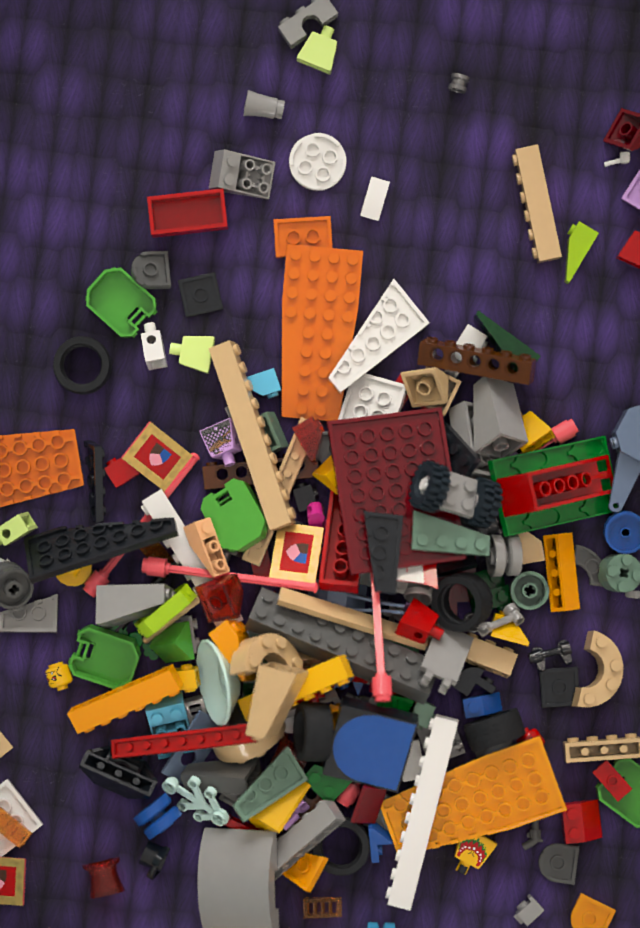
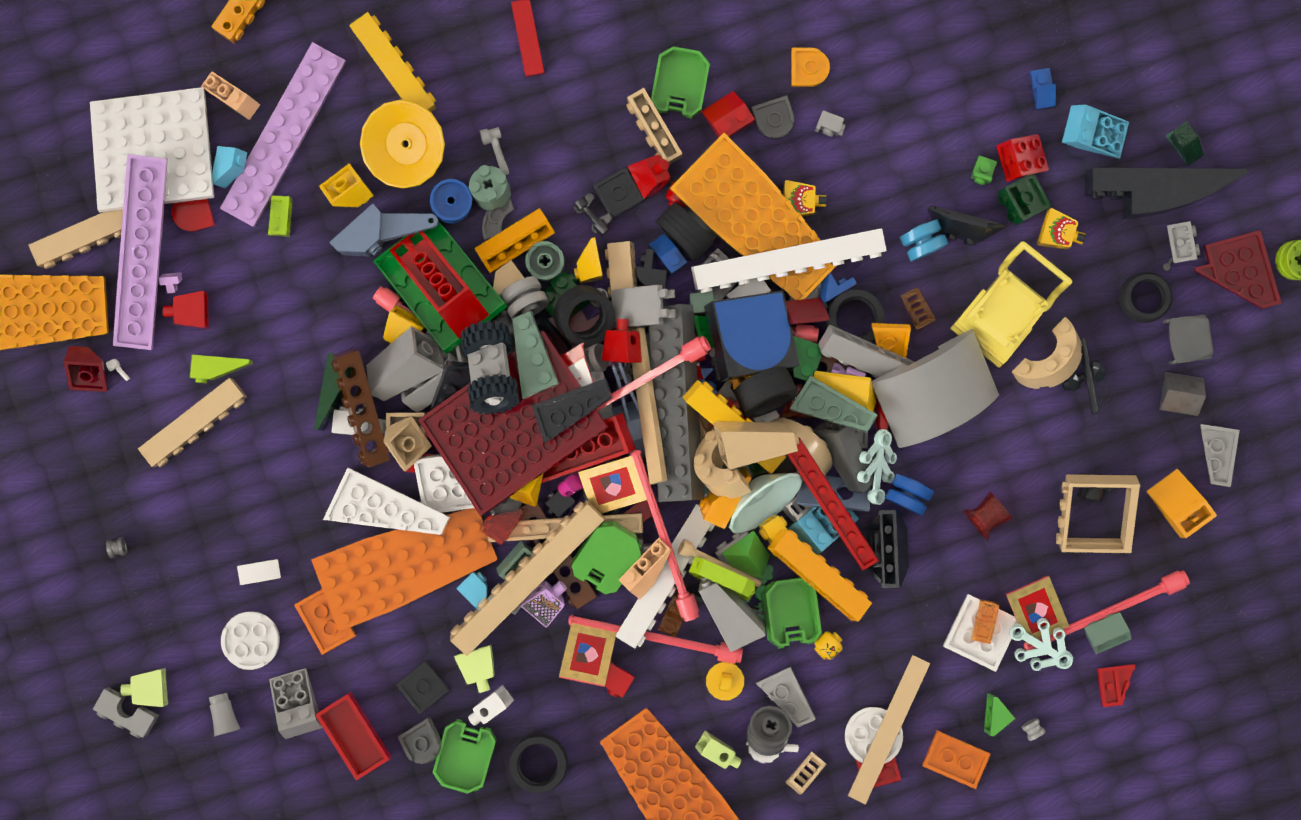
camera: 115 degrees left, 0 degrees up
black wing [24,517,179,584] -> none
black wing [84,440,106,523] -> none
black piece [139,841,170,880] -> none
clear red slope [195,573,244,623] -> none
light grey brick [477,603,525,637] -> none
dark grey piece [522,820,543,851] -> none
tan brick [572,631,623,707] -> none
red plate [592,760,632,801] -> none
none -> red torso [628,155,670,199]

